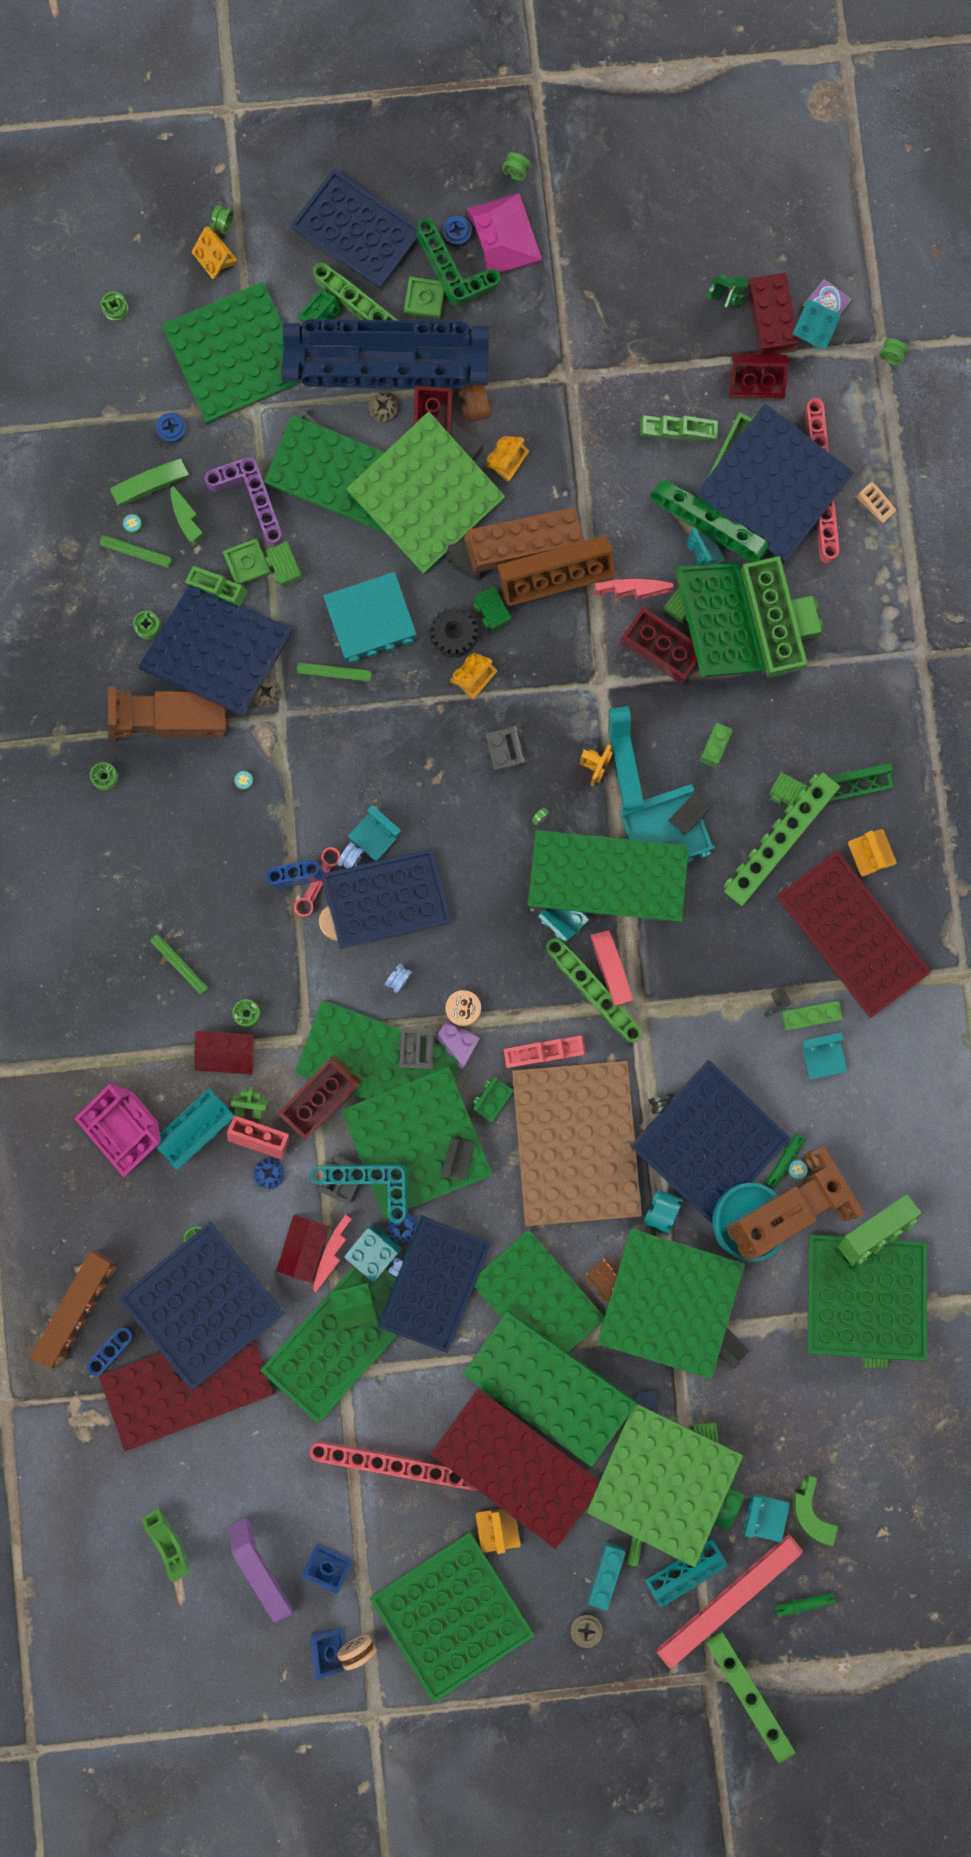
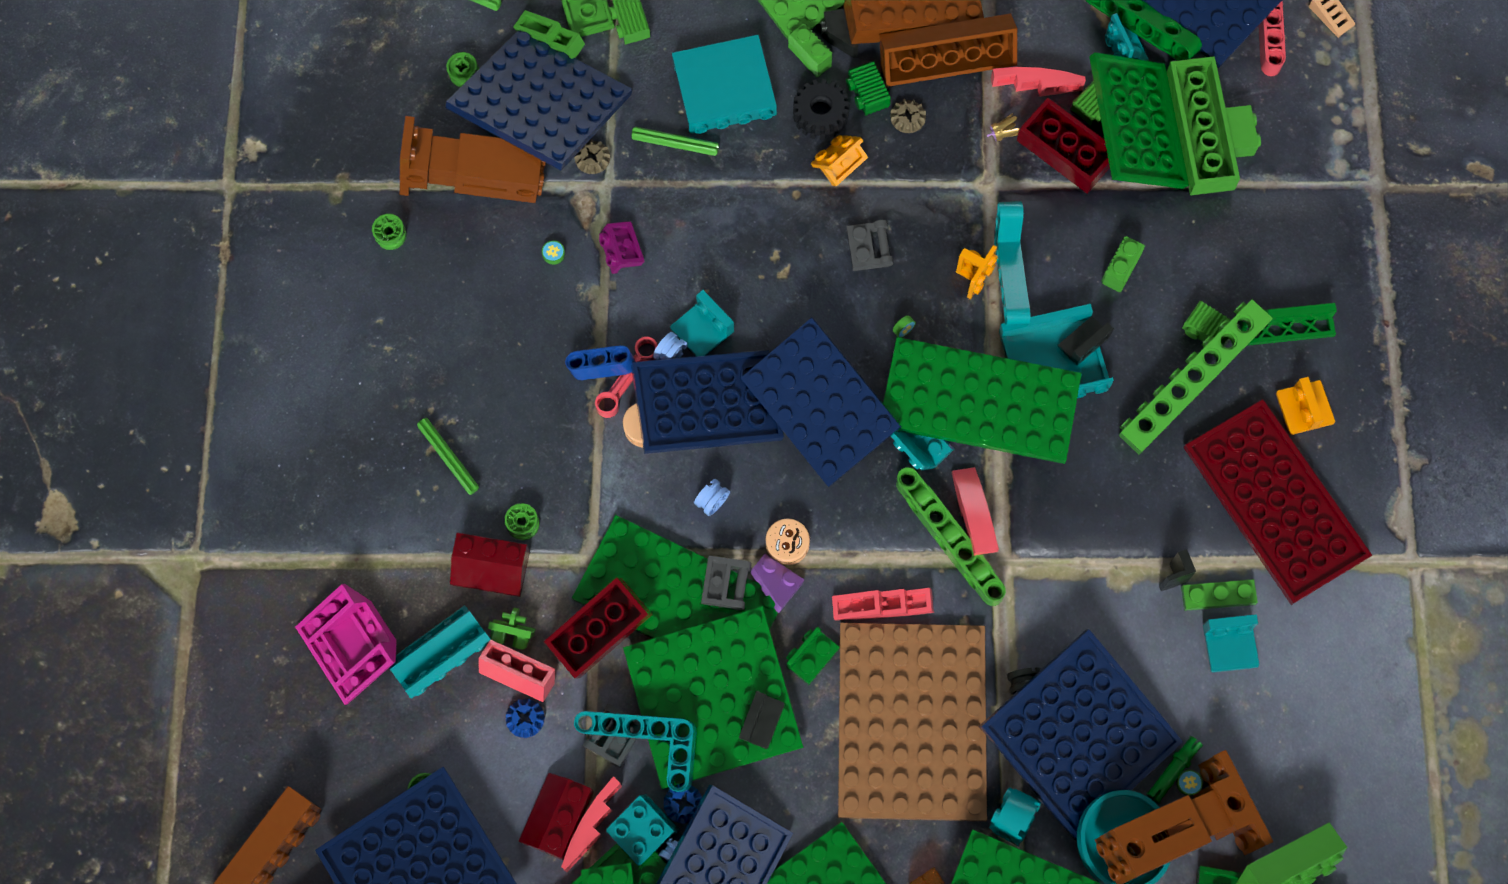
camera: 10 degrees right, 10 degrees down
none -> magenta bracket [599,221,645,274]
none -> dark blue plate [741,317,902,487]
none -> bright green brick [788,24,832,77]
none -> dark tan gear [890,99,926,133]
none -> pearl gold piece [987,113,1020,142]

